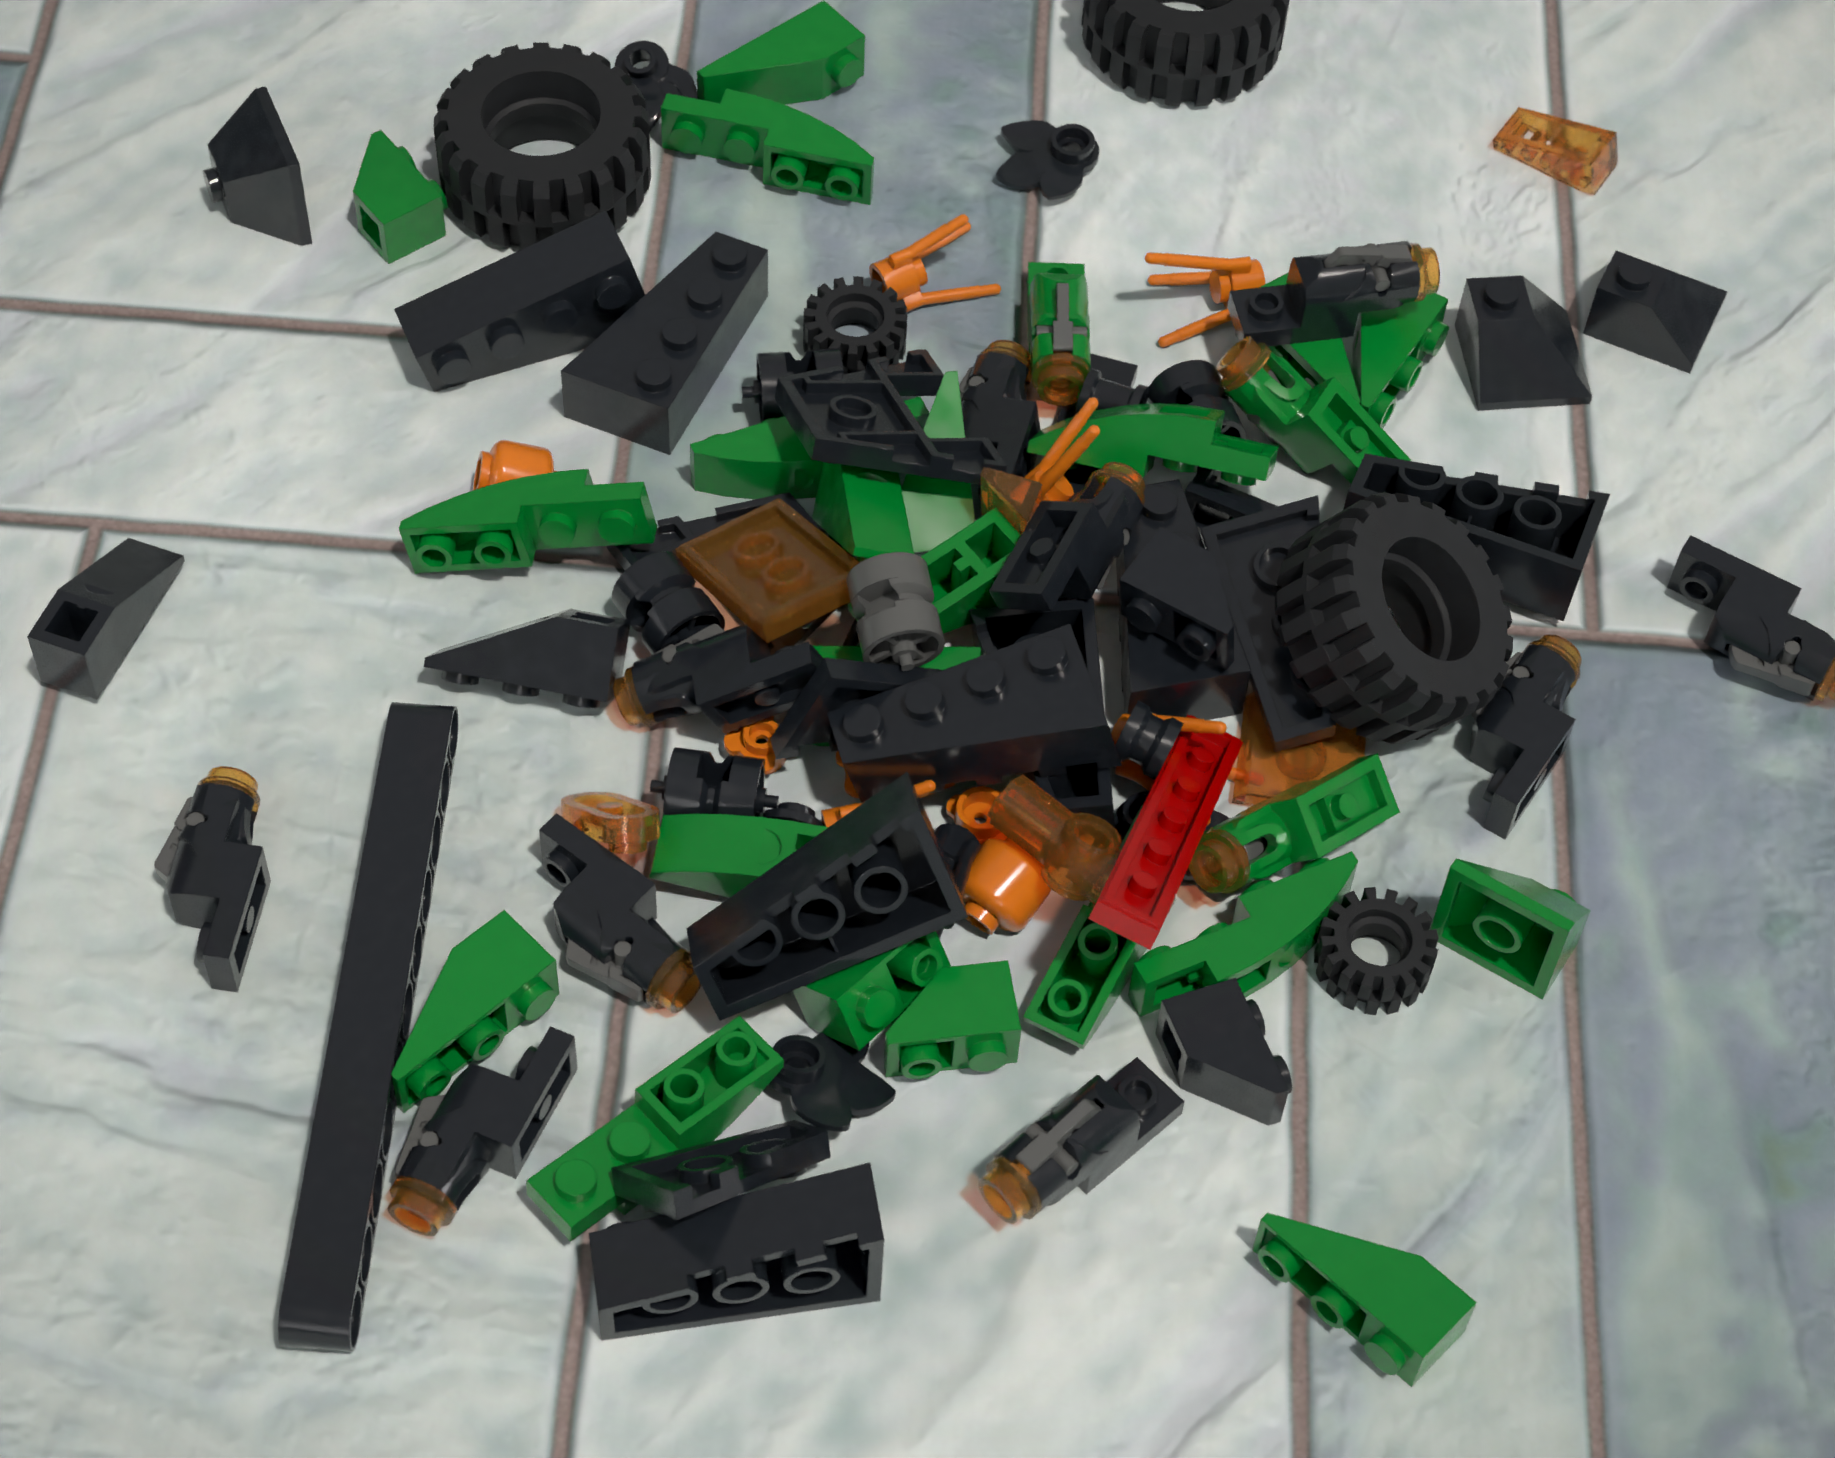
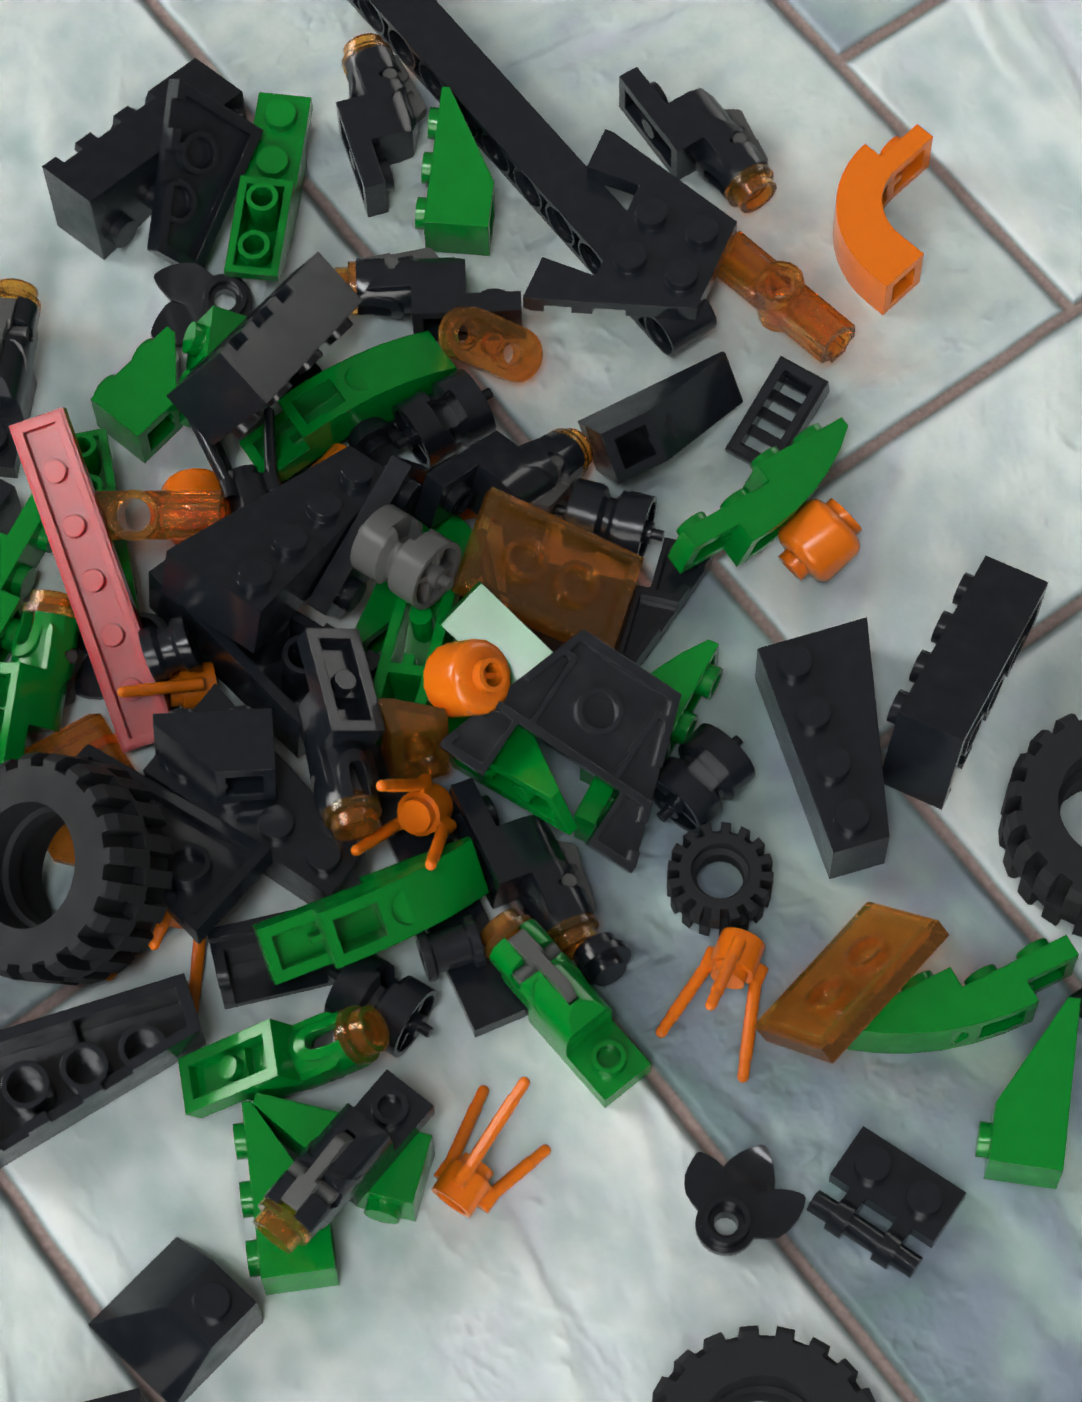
camera: 145 degrees right, 10 degrees up
black slope [27,538,185,700] -> none
none -> orange head [423,639,511,718]
none -> black wing [523,129,737,320]
none -> black plate [573,932,631,986]
none -> clear orange piece [717,231,855,364]
none -> black slope [725,356,830,465]
none -> clear orange tile [754,902,949,1064]
none -> black plate [807,1126,966,1278]
none -> orange arch [833,124,933,315]

